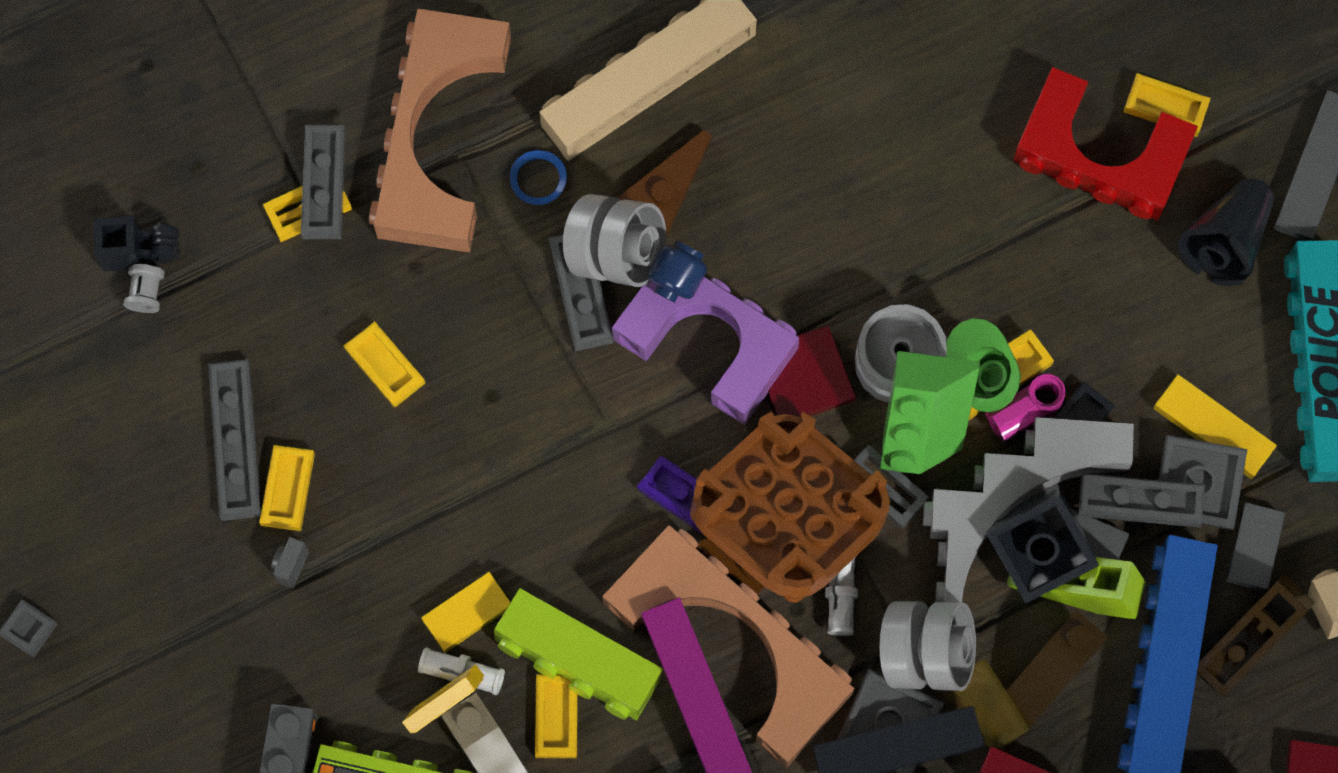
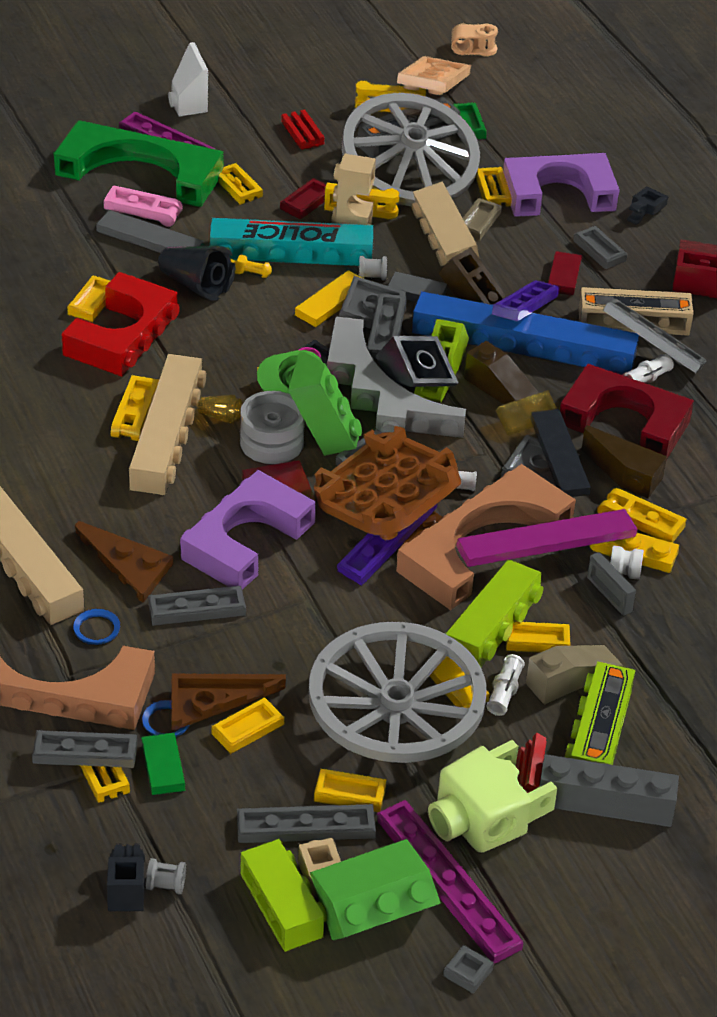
camera: 90 degrees left, 30 degrees down
dark grey plate [271,537,309,589] -> none
yellow tile [402,664,485,733] -> none
light grey wheel [563,194,667,287] -> none
dark blue head [648,240,707,303] -> none
light grey wheel [880,601,976,691] -> none
none -> yellow plate [111,375,159,441]
none -> tan brick [129,354,206,495]
none -> blue piece [142,700,189,737]
none -> green tile [142,733,185,795]
none -> reddish brown wing [171,673,286,730]
none -> clear yellow cone [197,395,243,423]
none -> yellow sword [231,254,272,278]
none -> lime brick [241,839,327,952]
none -> tan brick [298,838,341,898]
none -> light grey wheel [309,622,487,763]
none -> bright green slope [310,839,440,940]
none -> light grey bush [359,256,387,281]
none -> magenta tile [377,800,523,964]
none -> yellowish green piece [428,740,557,853]
none -> dark purple tile [492,280,559,321]
none -> red tile [516,733,547,793]

